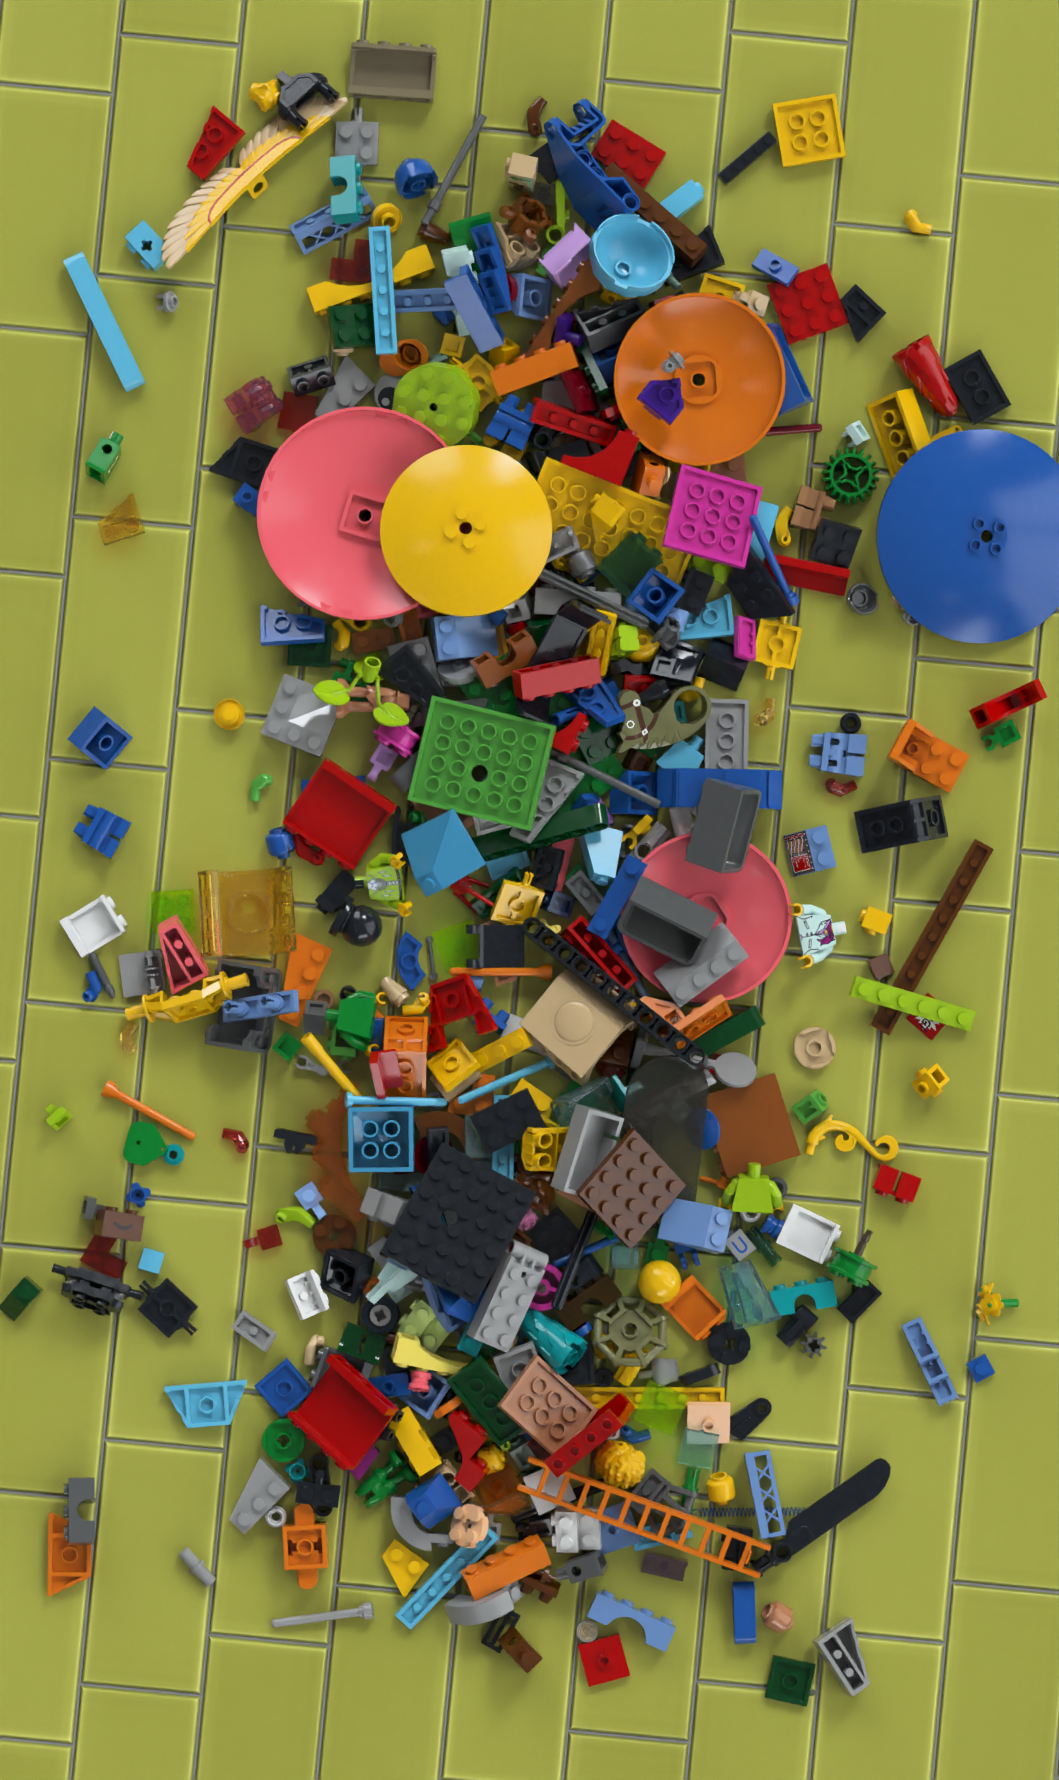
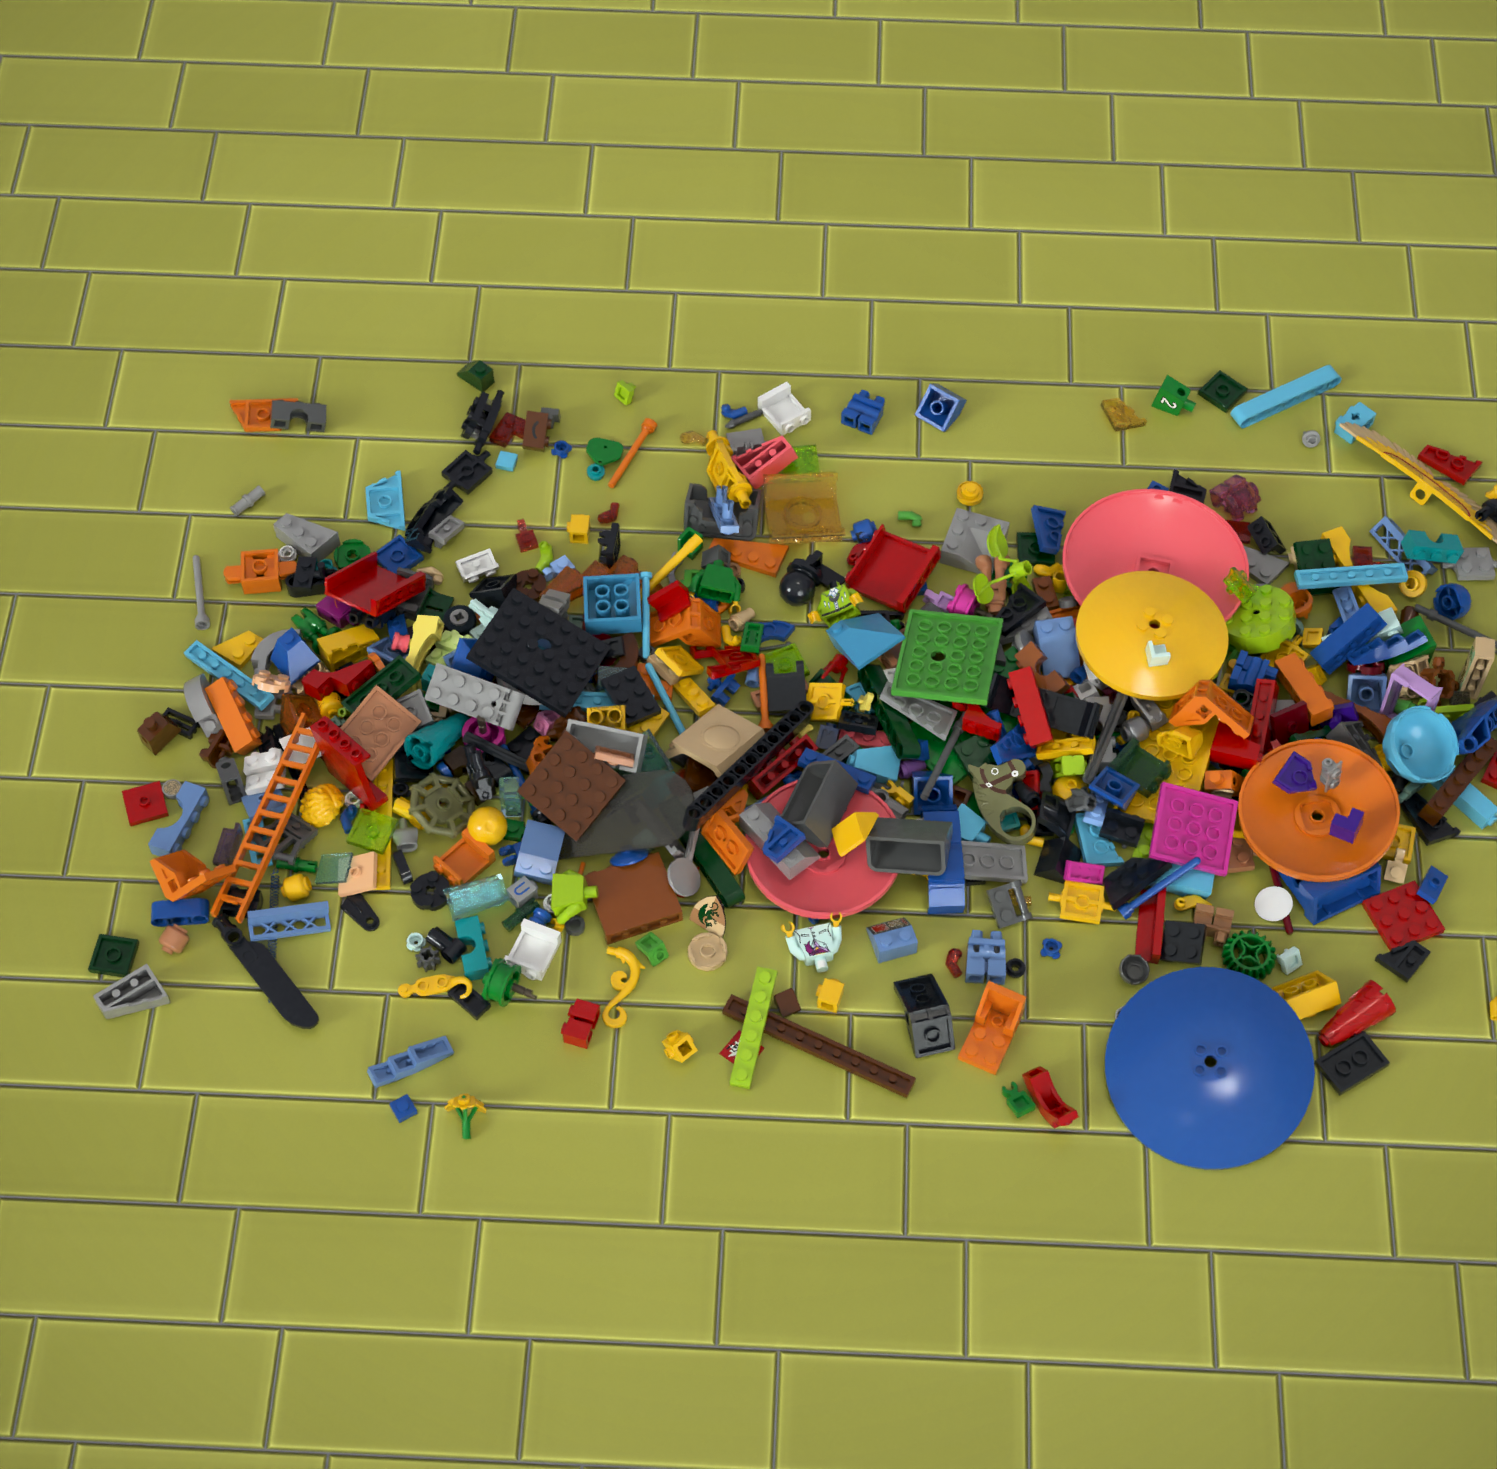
camera: 90 degrees right, 30 degrees down
none -> orange bracket [150,849,237,902]
none -> yellow piece [398,974,473,999]
none -> black windscreen [404,486,463,554]
none -> light aqua plate [406,932,426,952]
none -> black connector [463,743,492,802]
none -> orange piece [526,736,552,774]
none -> yellow brick [567,514,590,544]
none -> nougat plate [594,746,634,767]
none -> shield [689,895,726,938]
none -> green plate [740,622,764,653]
none -> blue wing [762,815,806,864]
none -> yellow slope [831,812,879,857]
none -> light yellow piece [857,692,874,713]
none -> dark grey plate [986,880,1033,929]
none -> blue plate [1040,938,1062,959]
none -> light aqua panel [1145,640,1171,667]
none -> orange bracket [1168,680,1254,739]
none -> dark green tile [1198,370,1248,413]
none -> clear neon green hips [1223,567,1259,604]
none -> white sticker [1255,886,1293,921]
none -> dark purple piece [1329,808,1364,844]

